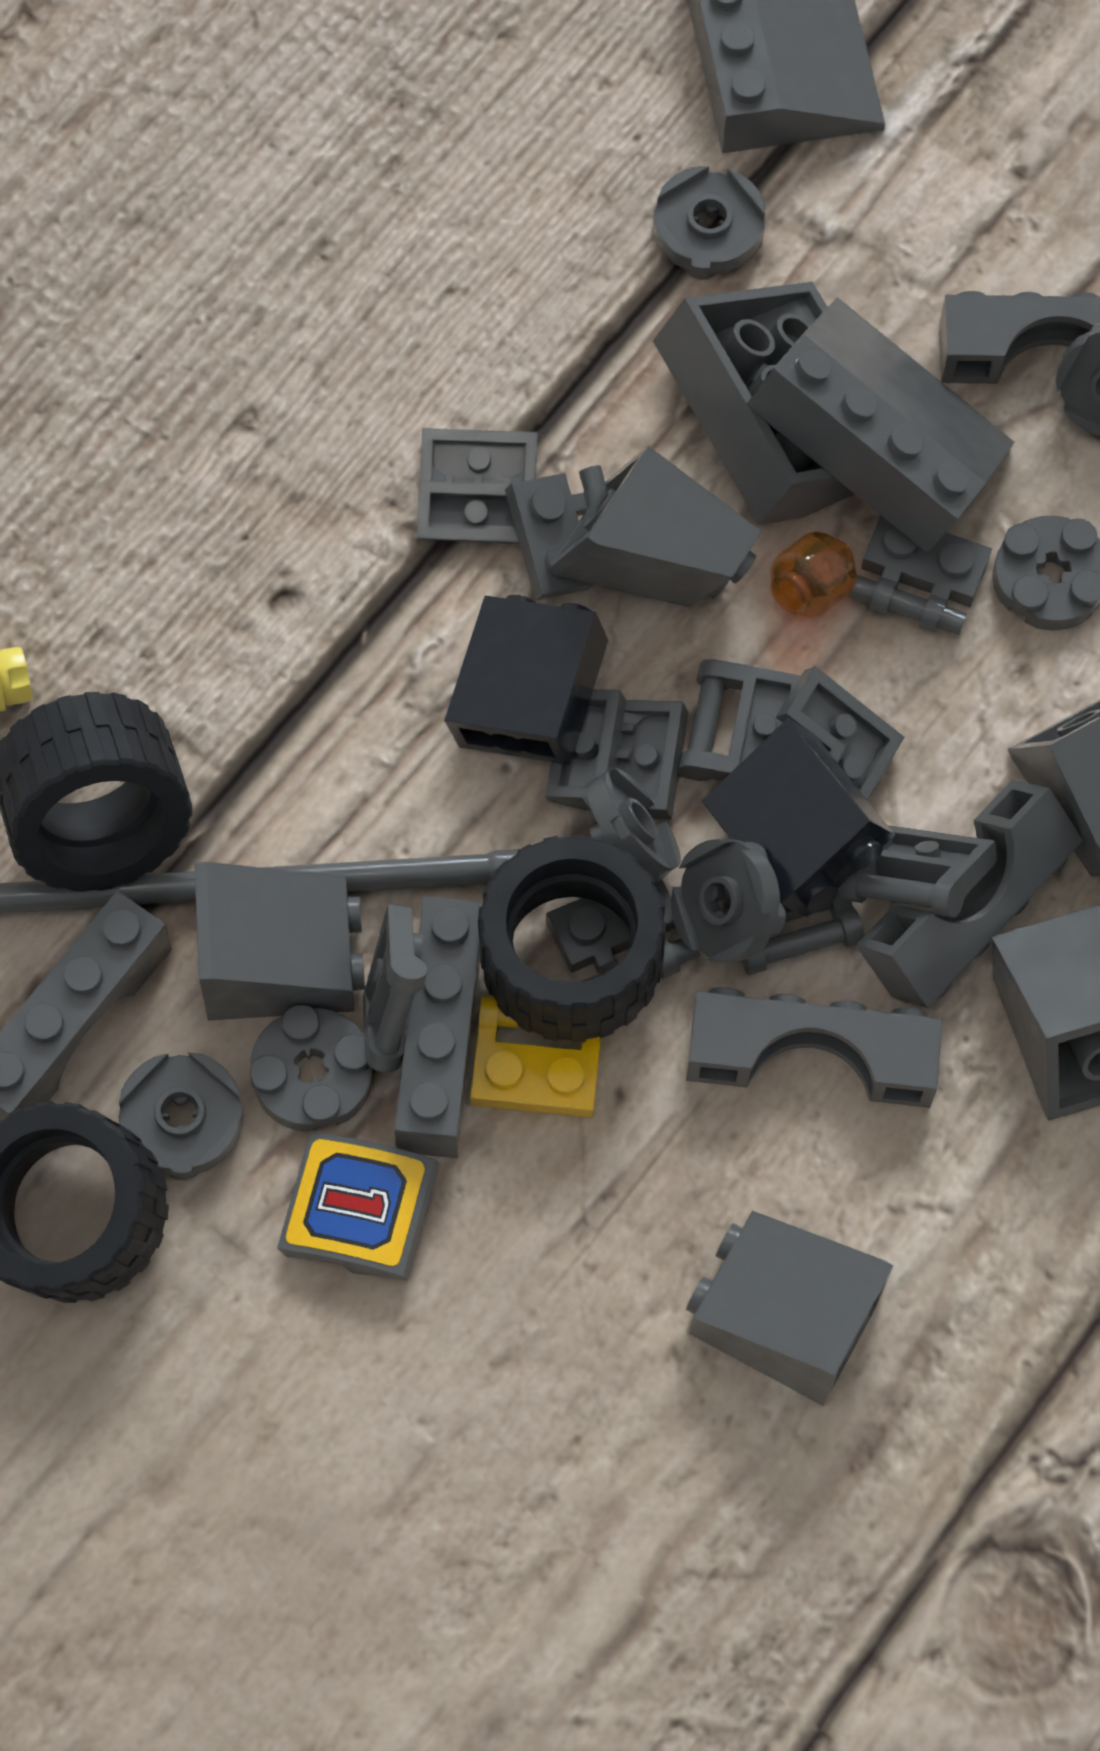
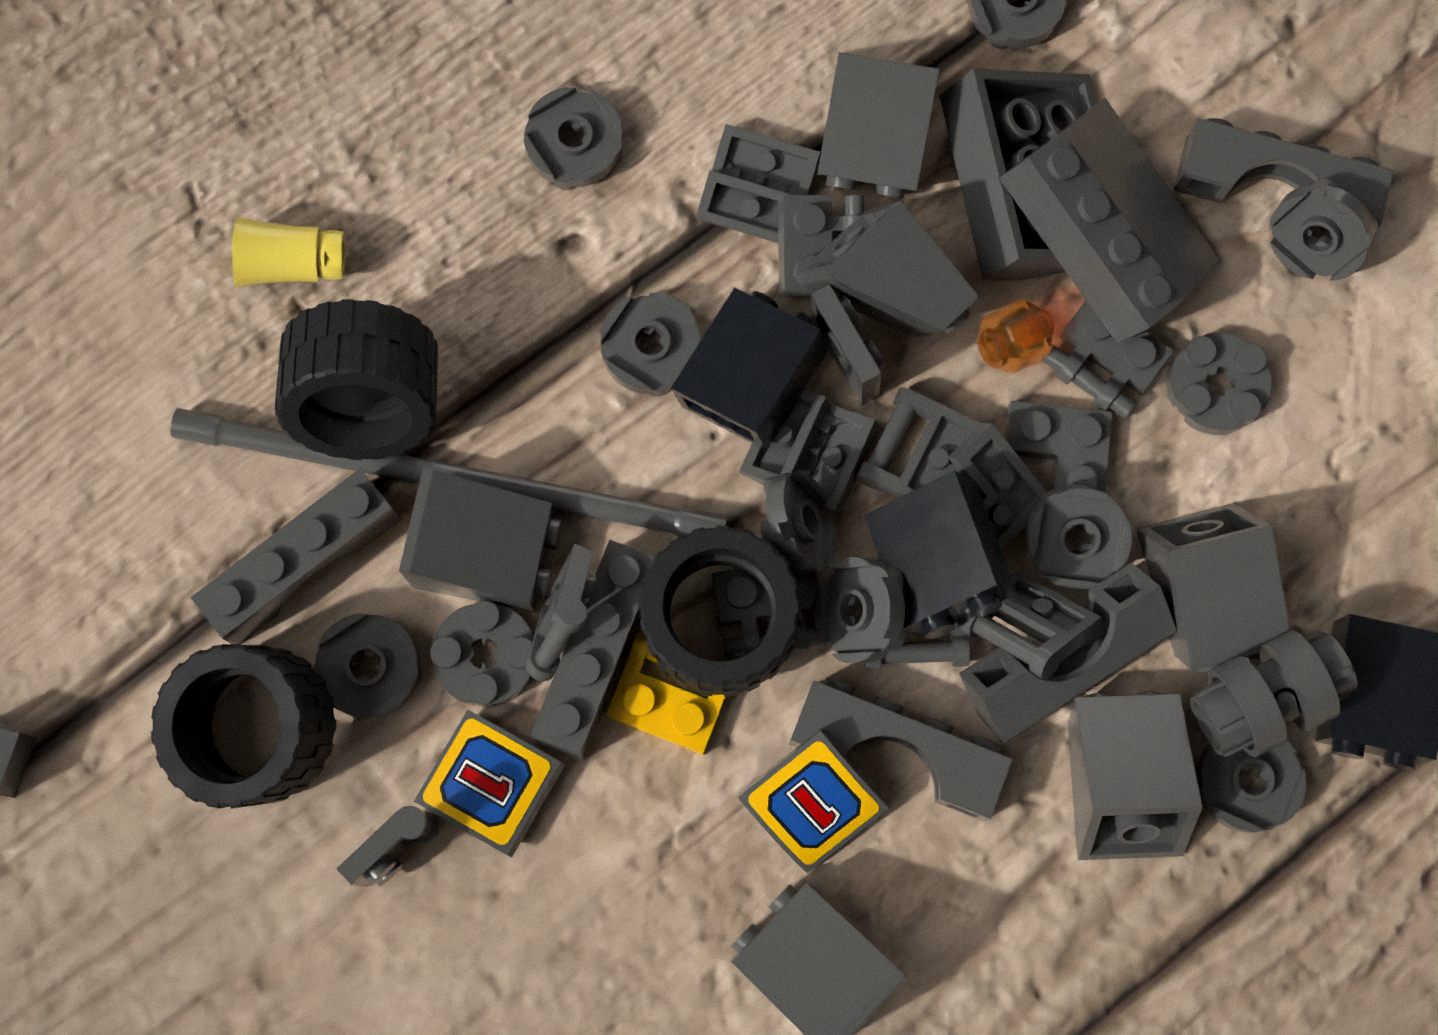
camera: 15 degrees right, 10 degrees up
none -> dark grey plate [336,806,440,887]
none -> dark grey plate [524,87,623,190]
none -> dark grey plate [601,293,700,396]
none -> slope [738,728,890,873]
none -> dark grey plate [811,284,885,406]
none -> dark grey slope [817,52,939,198]
none -> dark grey plate [1005,400,1112,493]
none -> dark grey plate [1025,484,1132,590]

